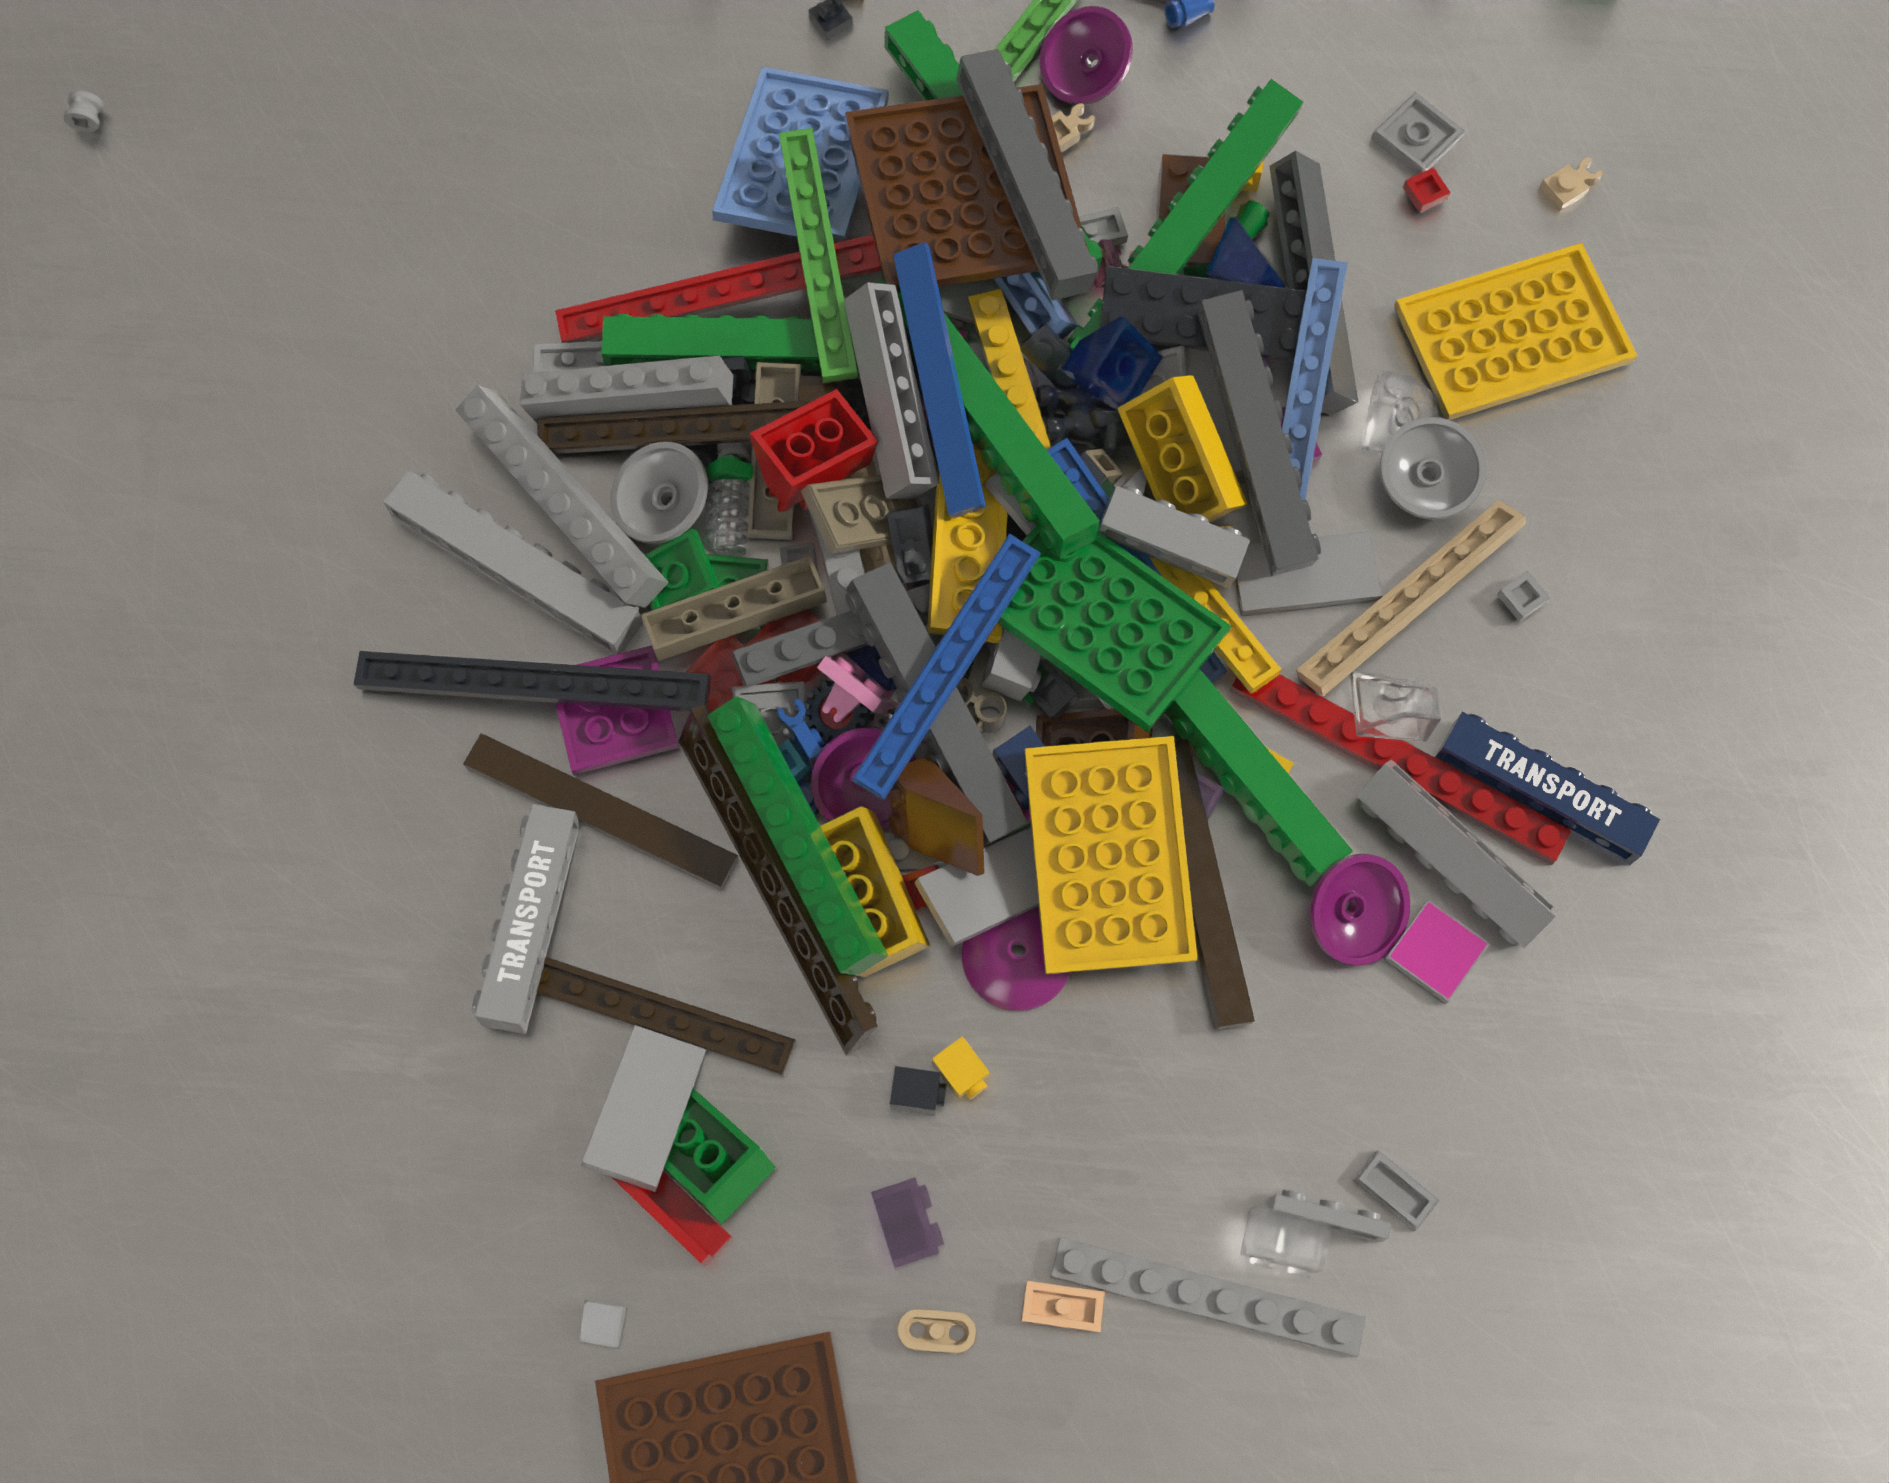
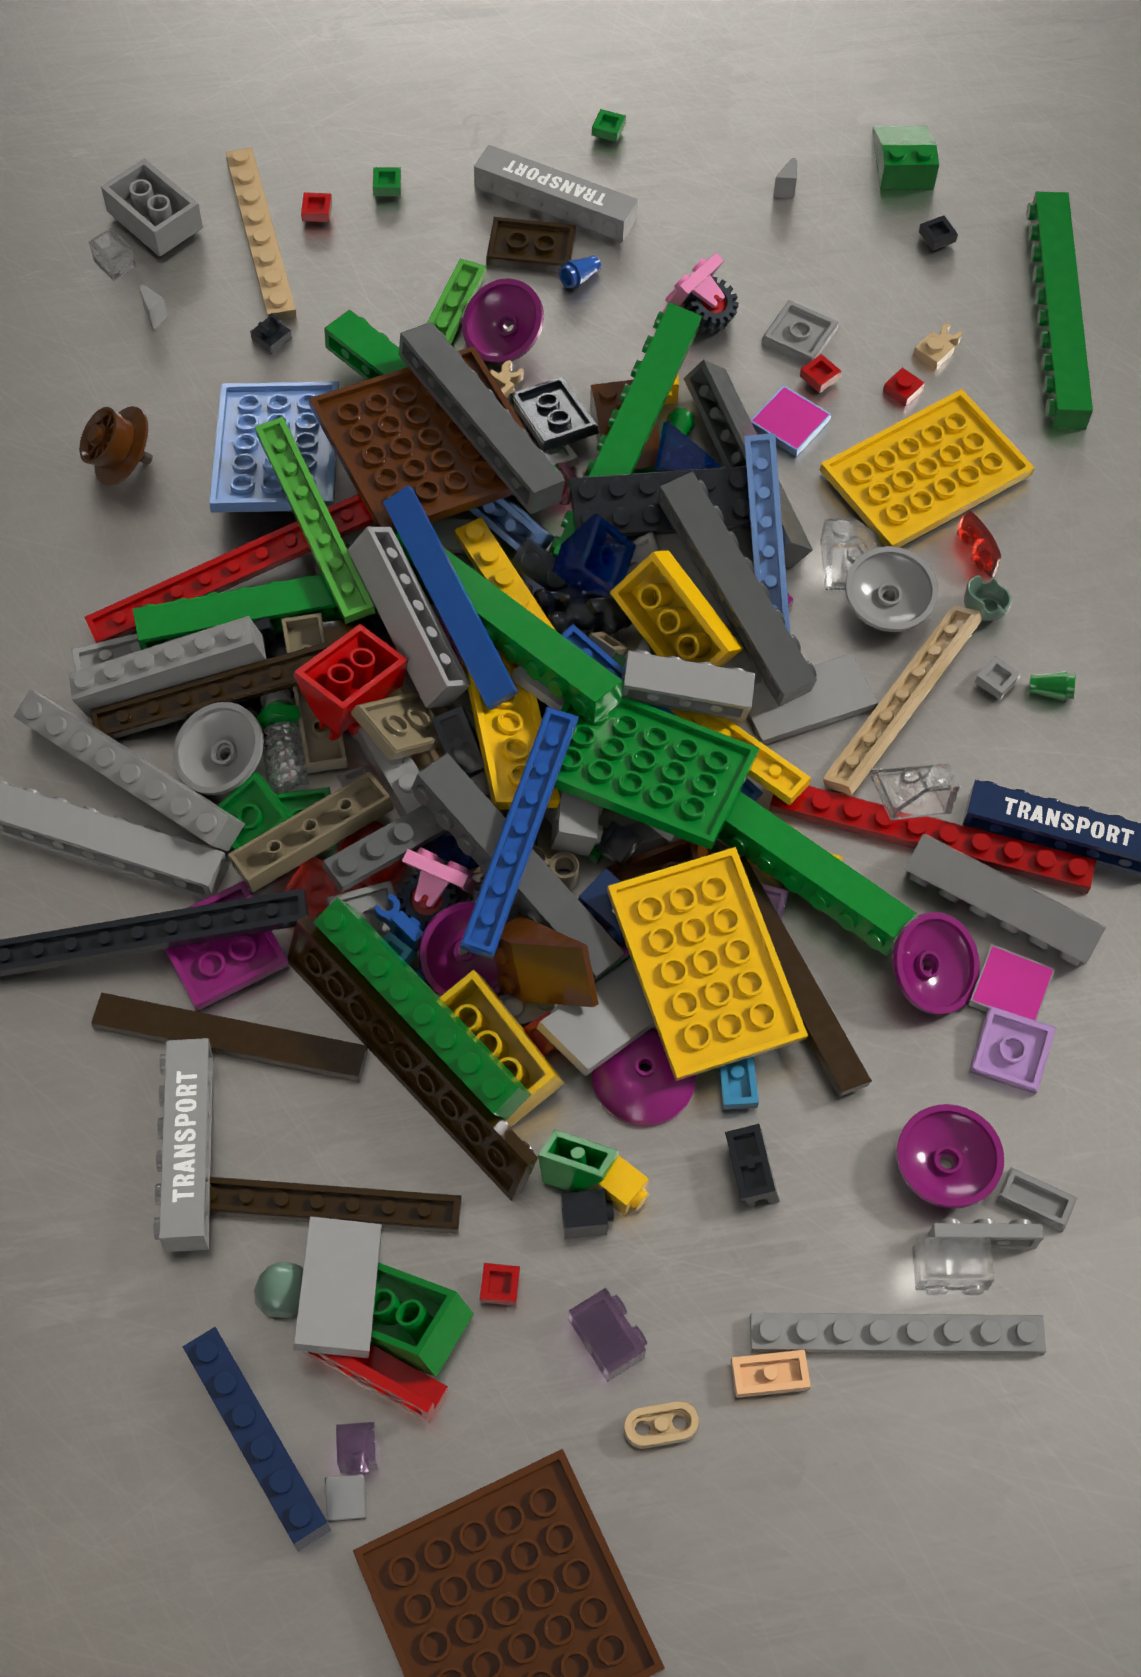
camera: 15 degrees left, 10 degrees down
none -> reddish brown piece [79,406,153,486]
none -> dark blue brick [182,1327,331,1552]
none -> sand green hair [254,1262,303,1318]
none -> clear purple brick [336,1422,378,1476]
none -> red plate [480,1263,520,1306]
none -> black tile [510,376,599,452]
none -> green slope [538,1129,619,1192]
none -> plate [662,253,739,334]
none -> dark azure plate [718,1056,759,1110]
none -> black hinge [725,1124,780,1207]
none -> dark pink tile [750,385,831,457]
none -> red plate [883,367,925,407]
none -> magenta dish [896,1104,1004,1209]
none -> black plate [918,215,958,251]
none -> clear red slope [956,510,1002,578]
none -> sand green hair [964,575,1012,621]
none -> lavender tile [969,1006,1056,1094]
none -> green brick [1026,191,1093,429]
none -> green cone [1029,670,1076,702]

